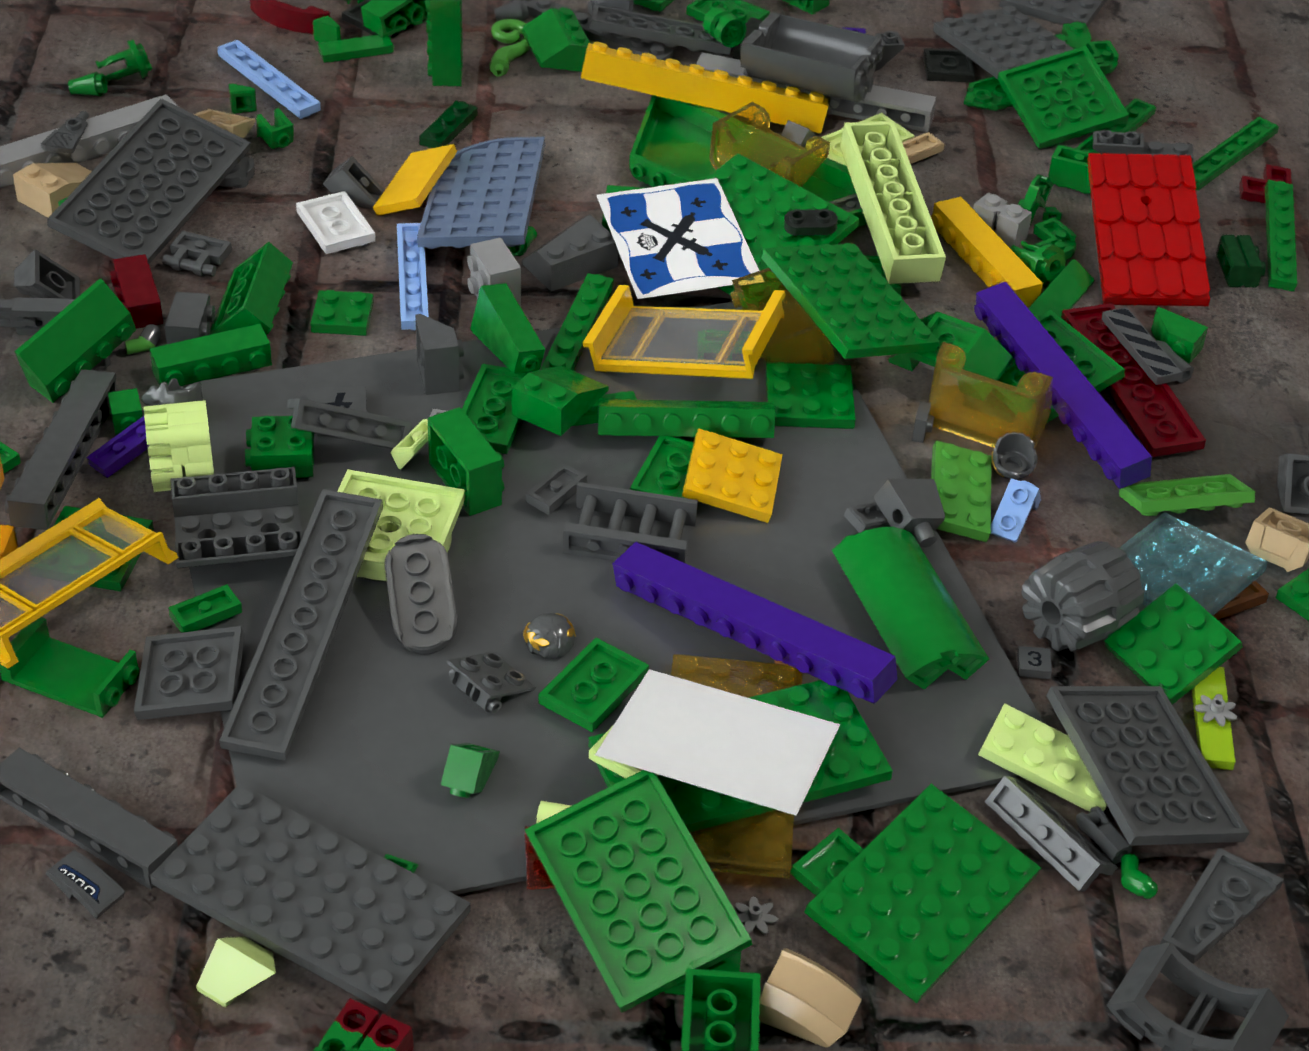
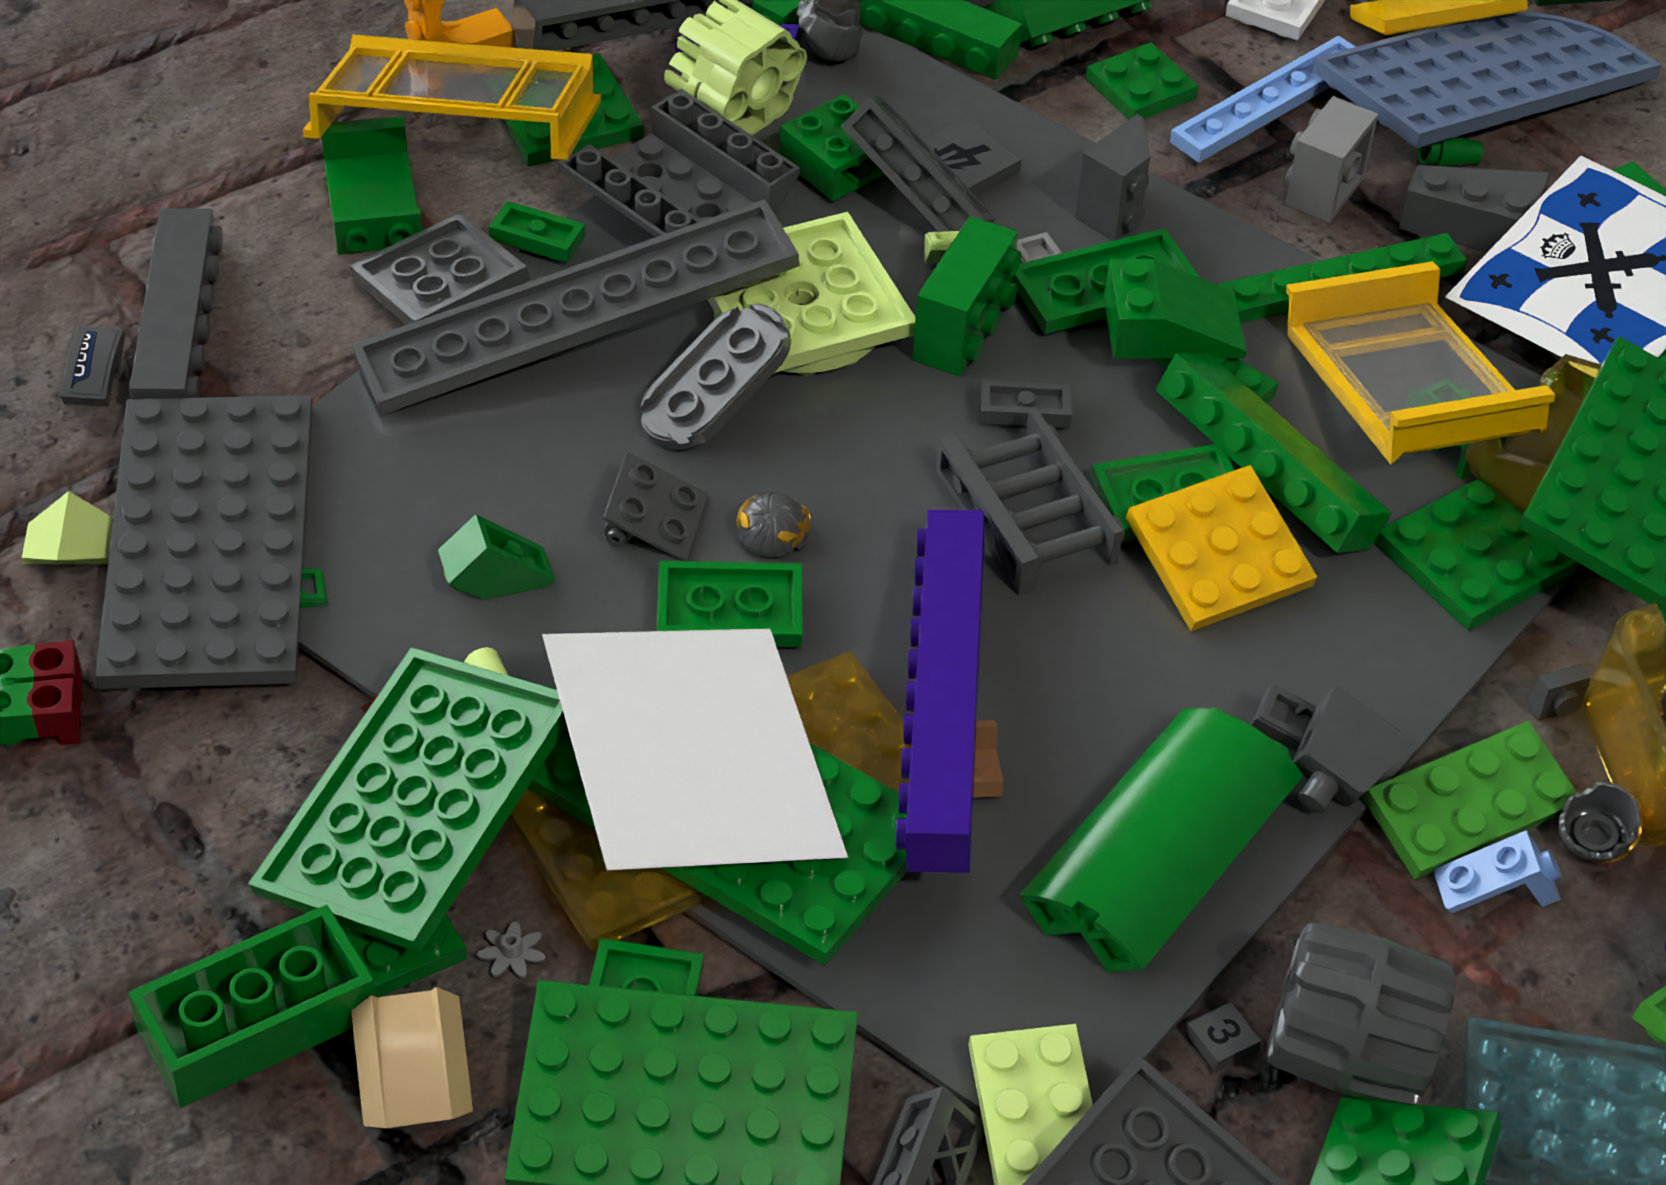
camera: 55 degrees right, 5 degrees up
green slope [470,283,545,374] -> none

